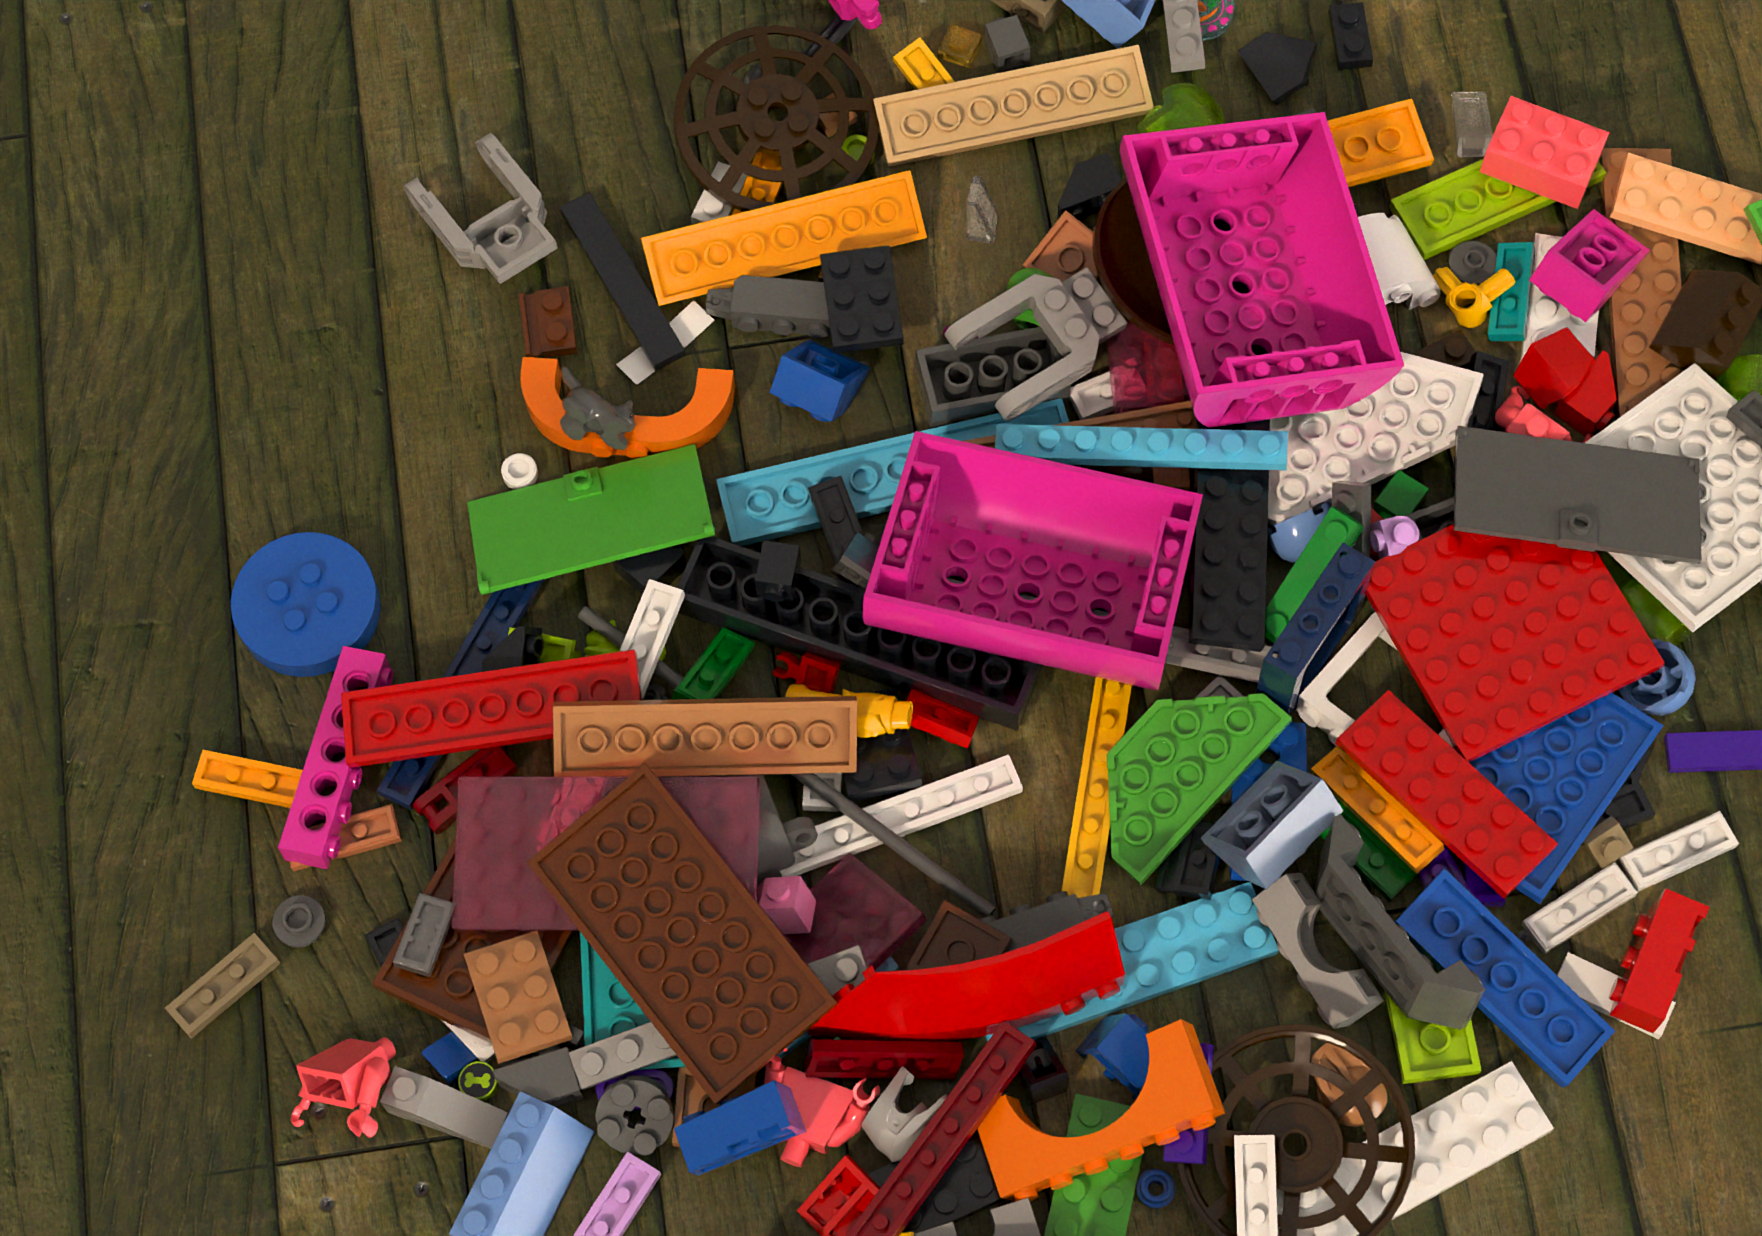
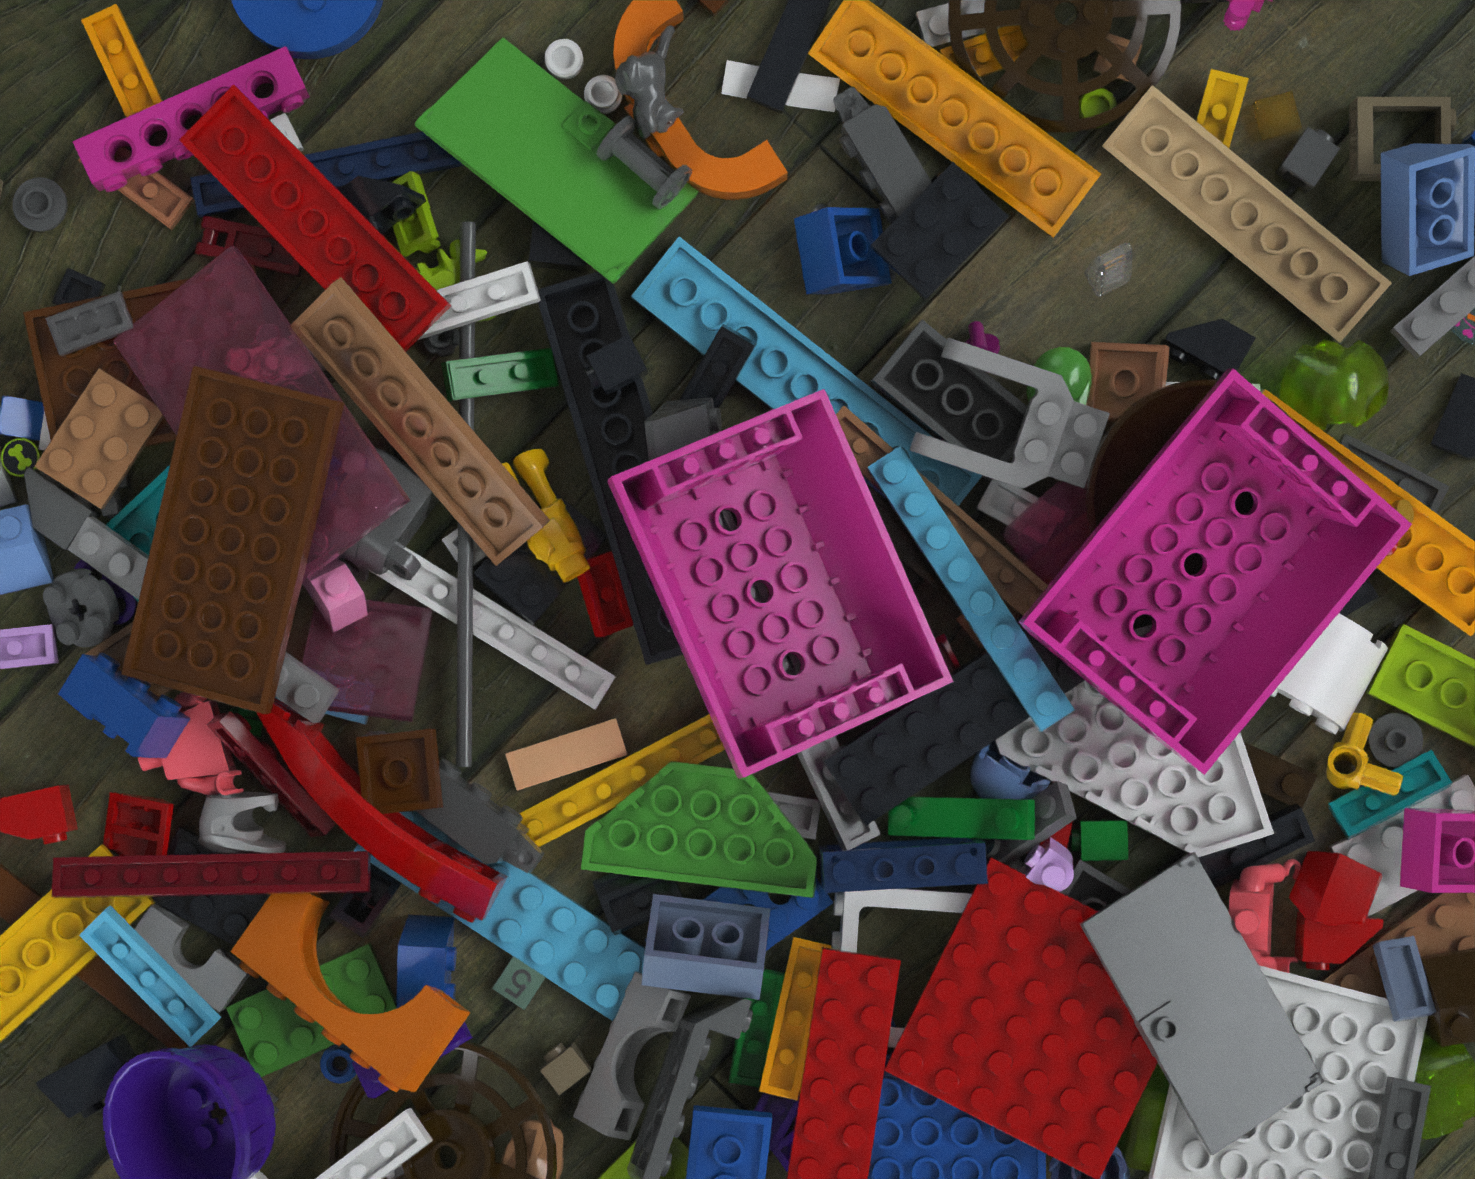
camera: 50 degrees right, 20 degrees up
red plate [772,651,841,694] -> none
none -> sand green tile [492,956,546,1010]
none -> light nougat tile [505,718,628,791]
none -> dark tan plate [540,1041,592,1095]
none -> white plate [584,75,623,114]
none -> dark grey hose [596,116,693,209]
none -> sand blue tile [1373,936,1436,1022]

